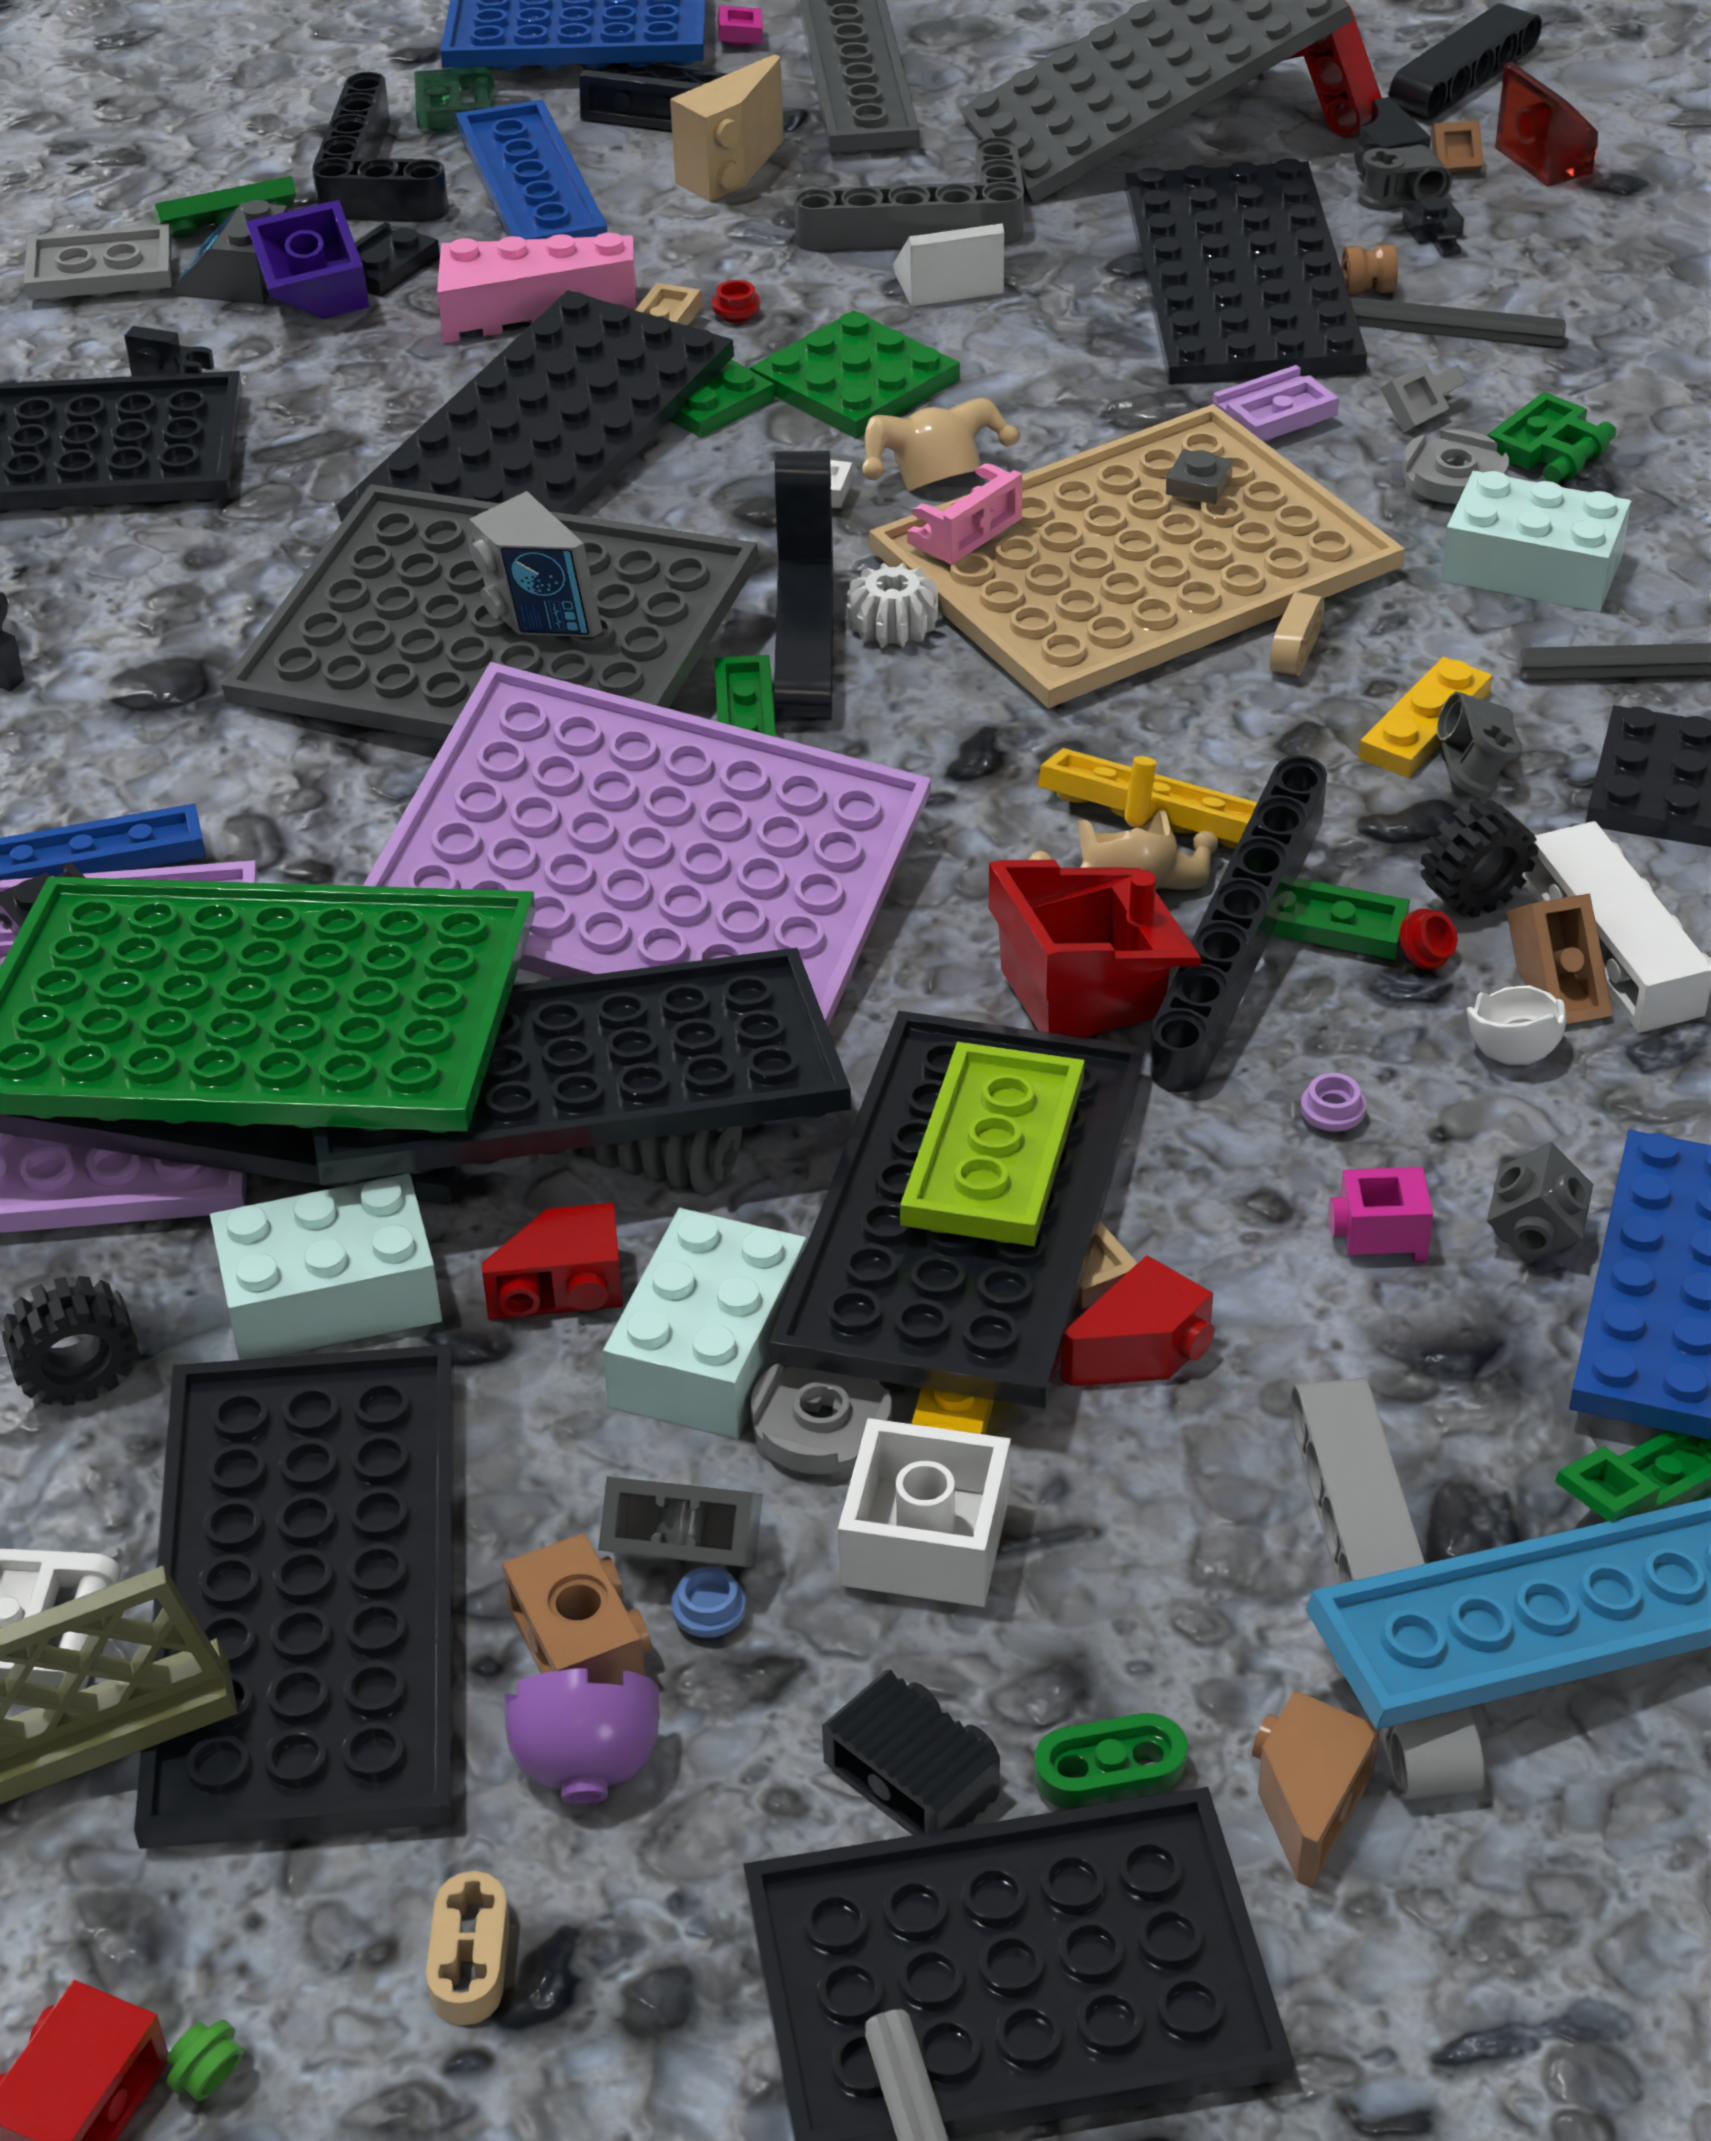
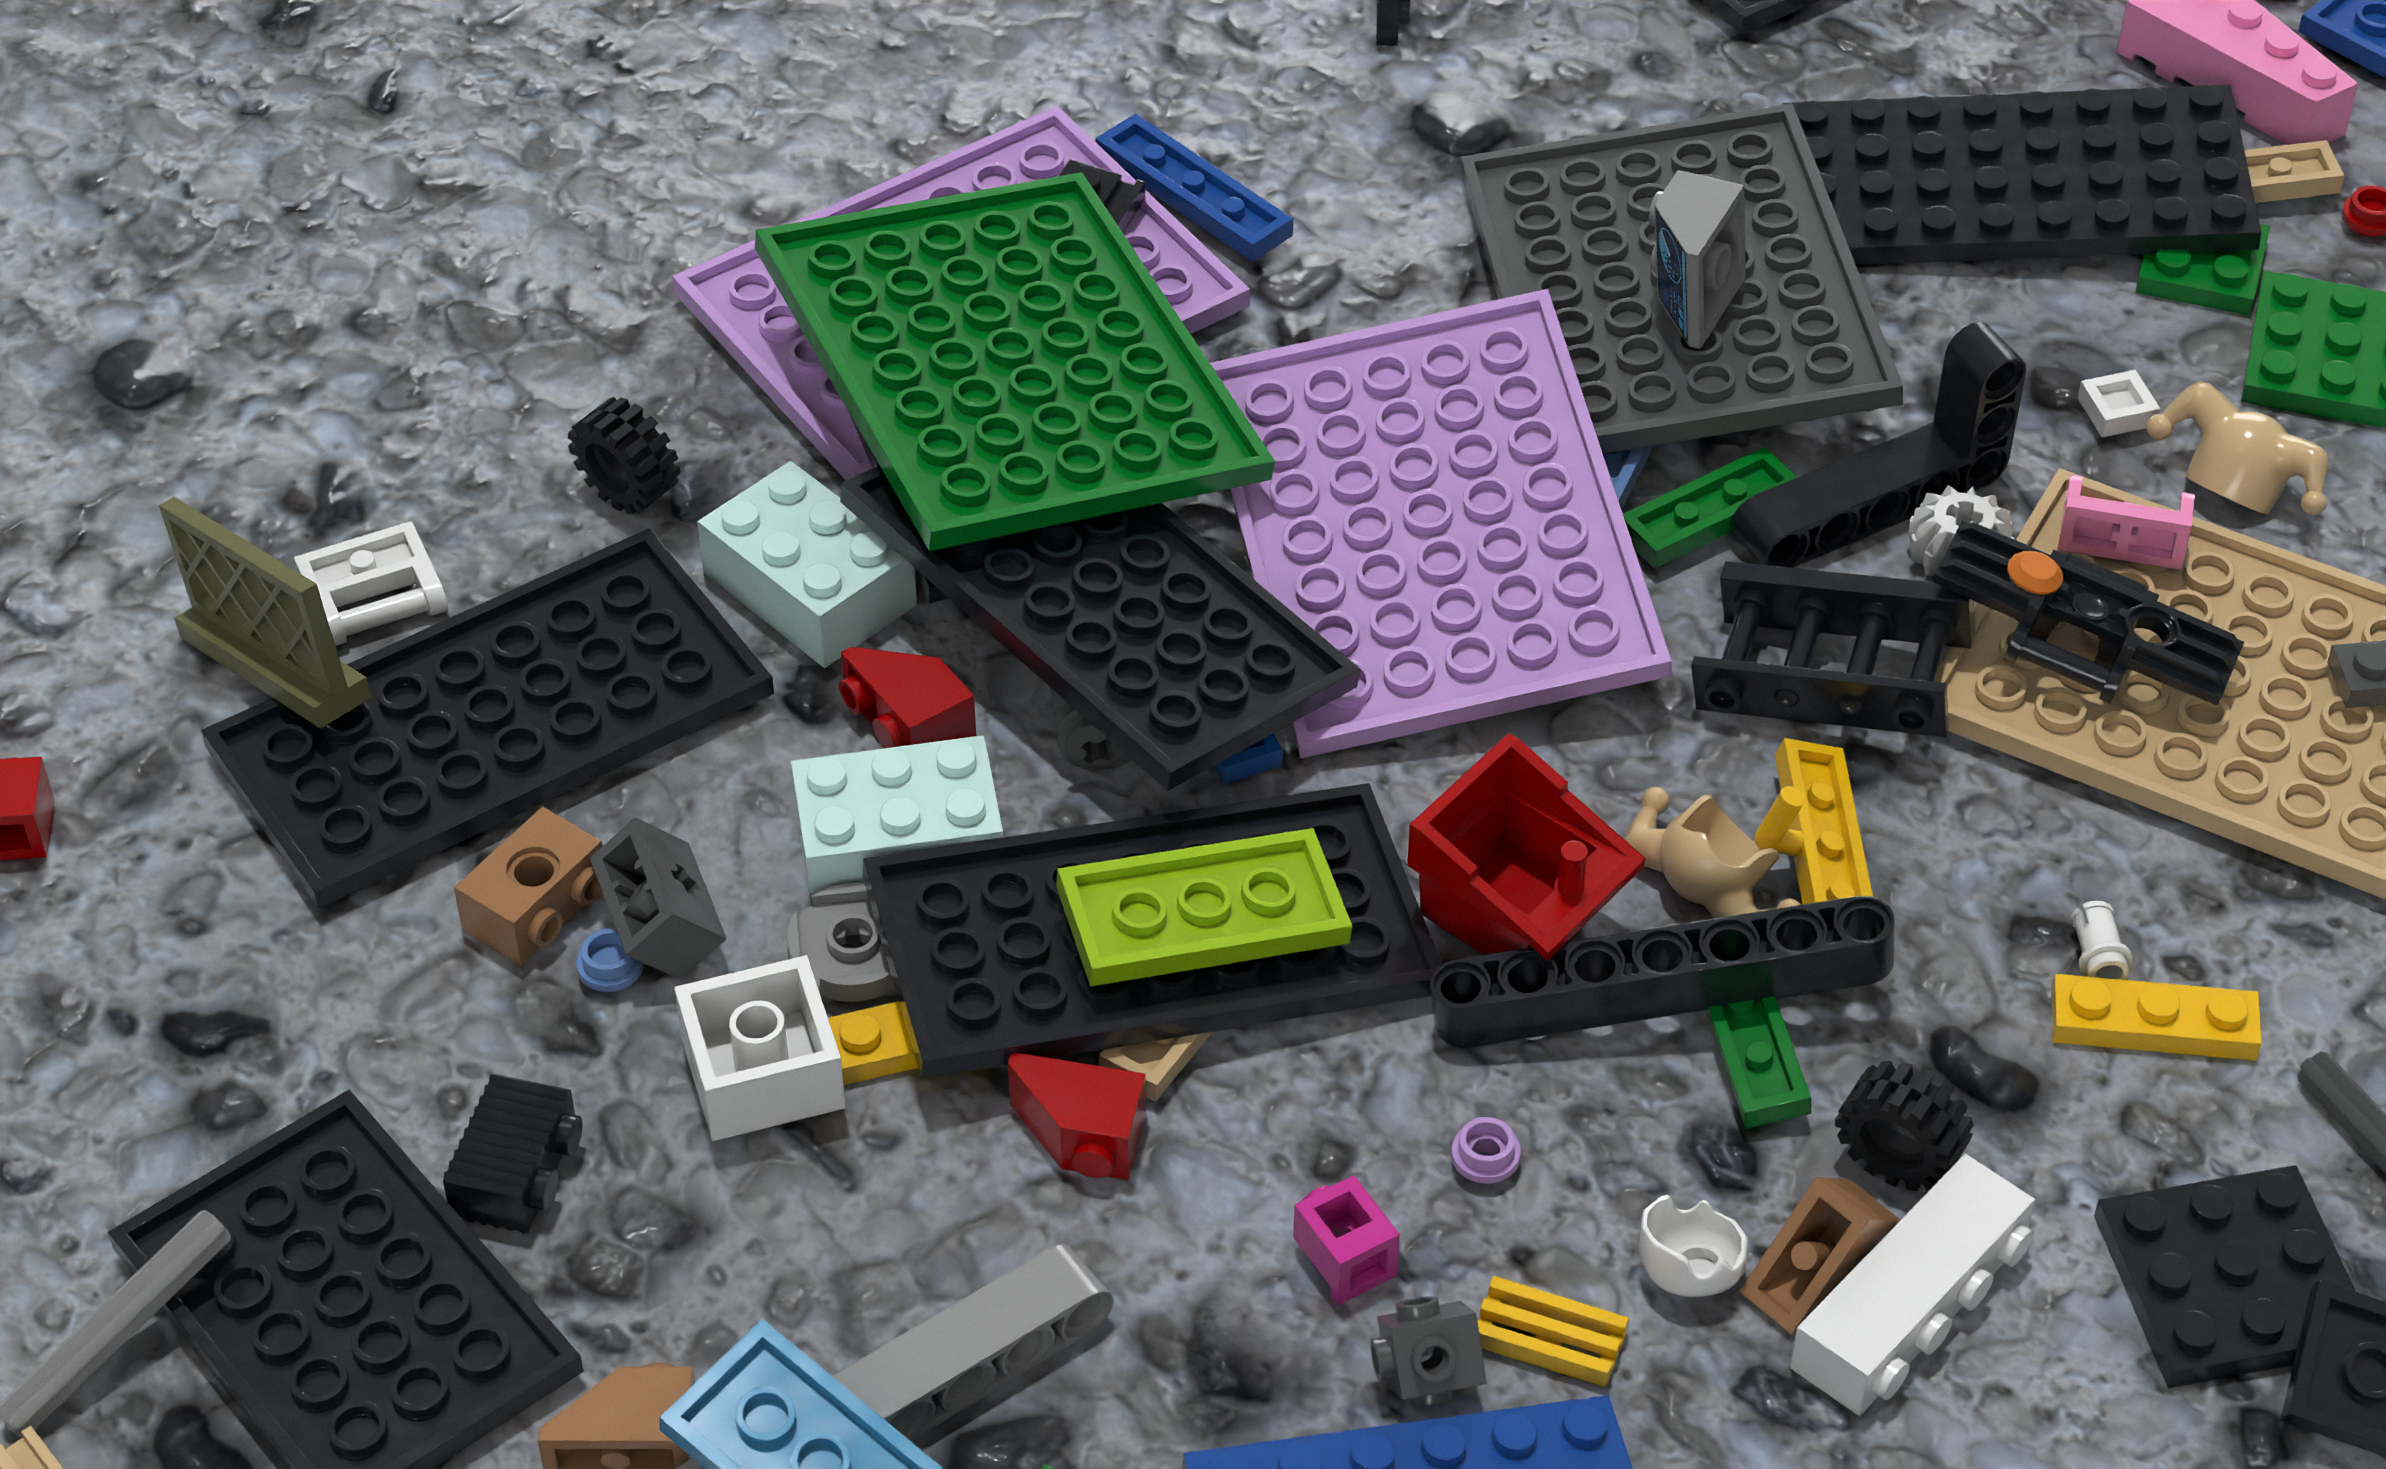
camera: 60 degrees right, 5 degrees up
bright green plate [166,2019,244,2101] -> none
tan beam [426,1871,510,2026] -> none
medium lavender cylinder [504,1668,660,1804] -> none
green plate [1034,1713,1188,1809] -> none
tan beam [1270,592,1324,676] -> none
red plate [1400,909,1458,970] -> none
dark grey piece [1437,692,1522,798] -> none
none -> yellow tile [1477,1276,1629,1388]
none -> black fence [1691,561,1976,737]
none -> black piece [1932,520,2244,706]
none -> white pin [2071,900,2133,980]

